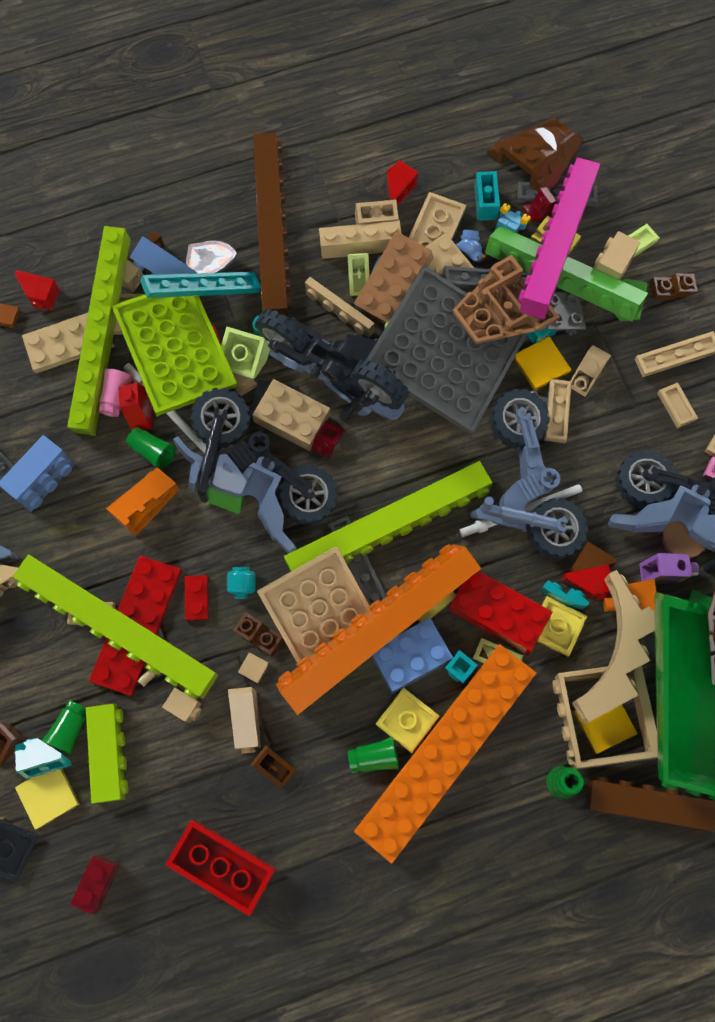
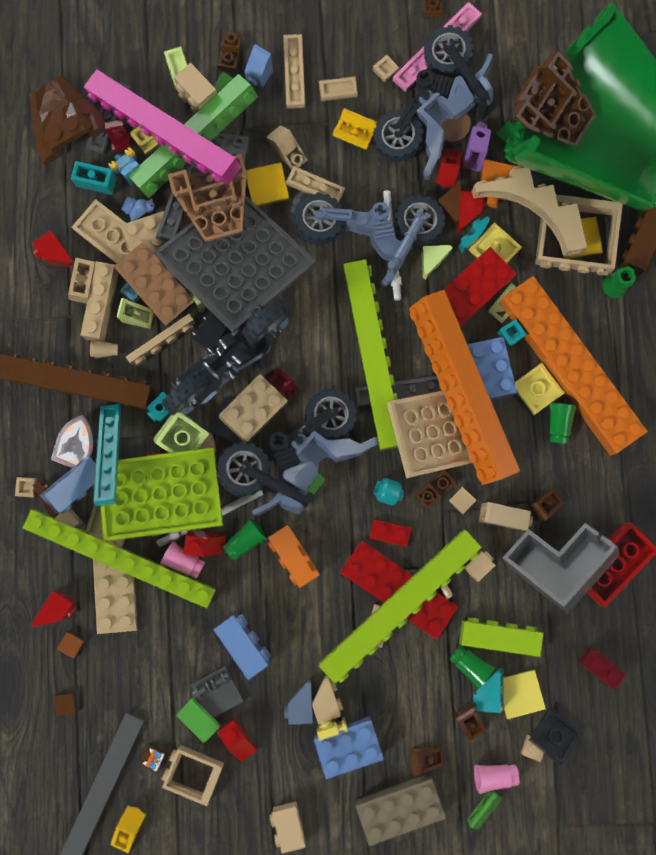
camera: 75 degrees left, 10 degrees up
none -> tan tile [15,477,38,498]
none -> tan cone [90,340,118,359]
none -> medium blue slope [245,44,273,89]
none -> yellow bracket [333,109,377,150]
none -> yellowish green slope [421,245,453,280]
none -> red slope [436,148,462,187]
none -> dark grey piece [503,523,620,614]

